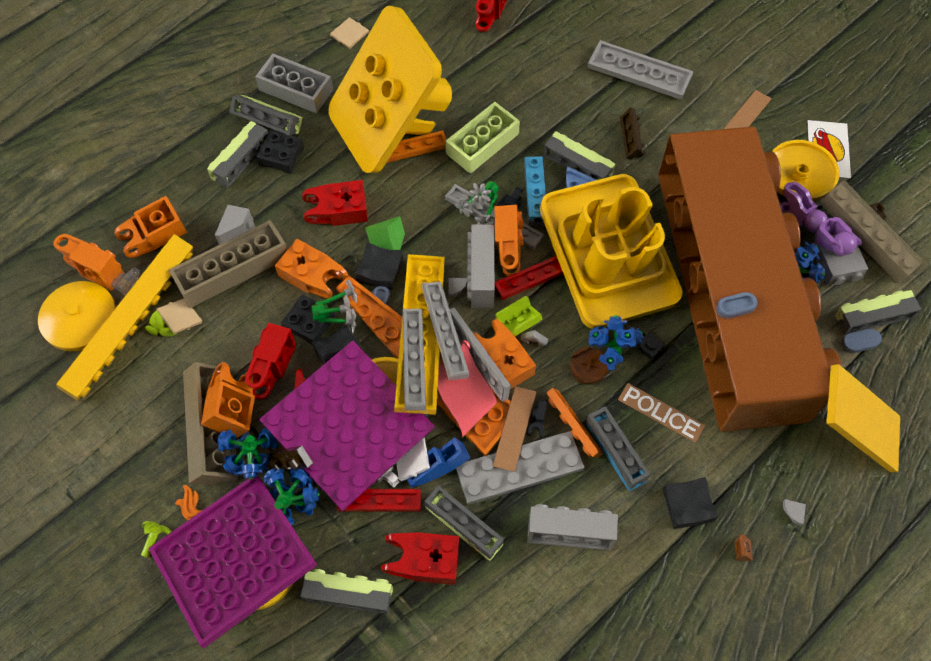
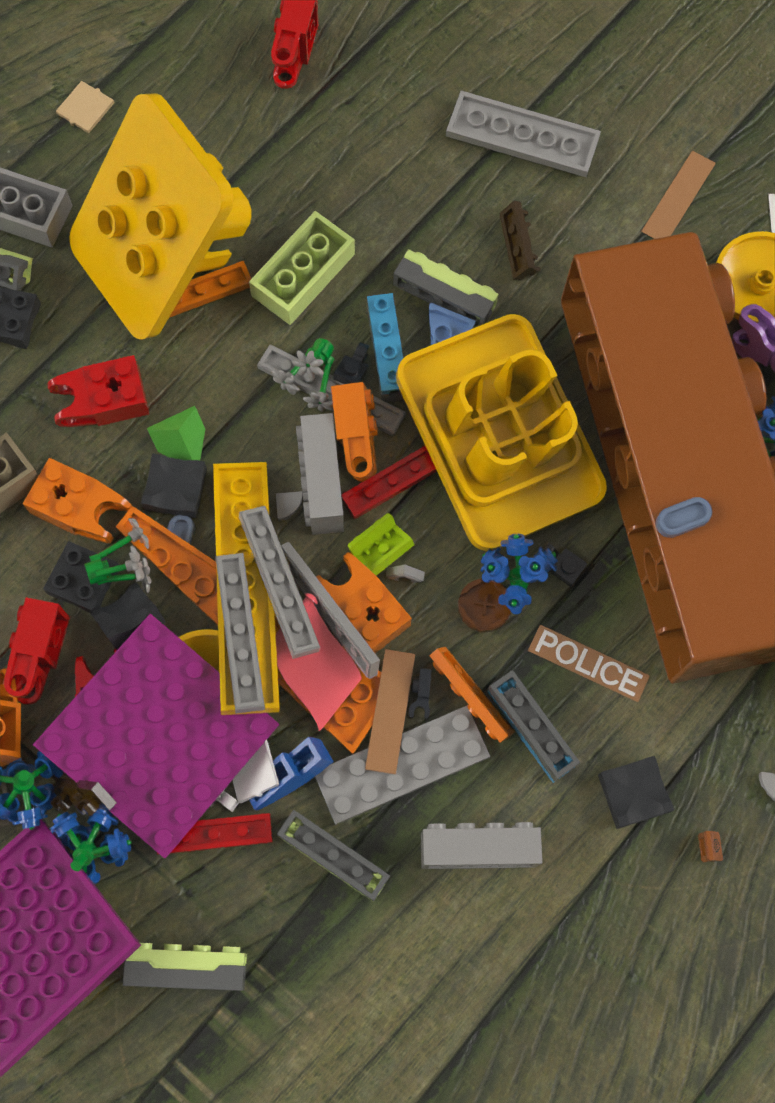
camera: 10 degrees left, 10 degrees up
red brick [381,532,460,585] -> none

